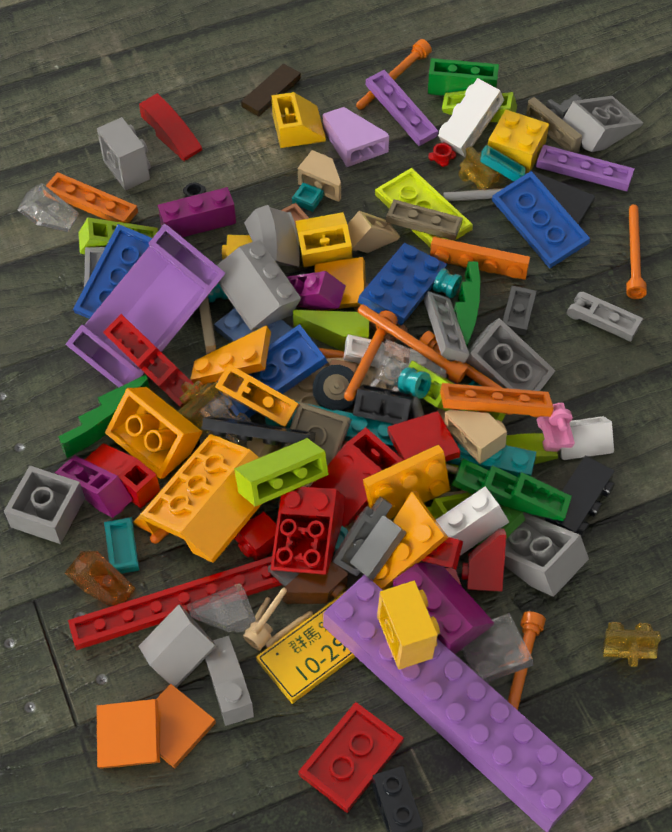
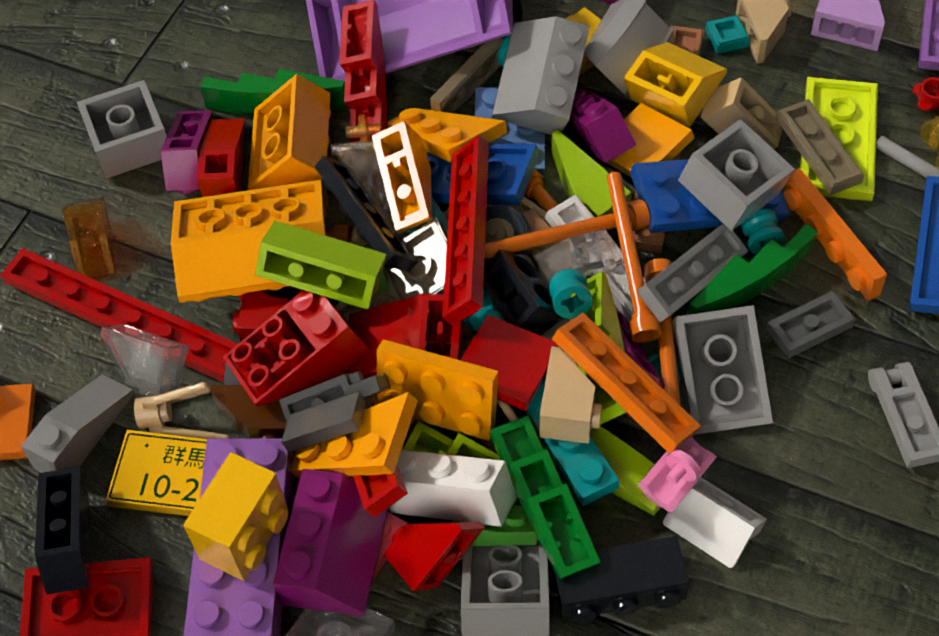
camera: 50 degrees right, 0 degrees up
teal tile [104,517,140,575] -> none
light grey slope [138,604,217,688] -> none
none -> black brick [35,466,90,595]
none -> red plate [442,135,489,326]
none -> light grey brick [678,119,795,231]

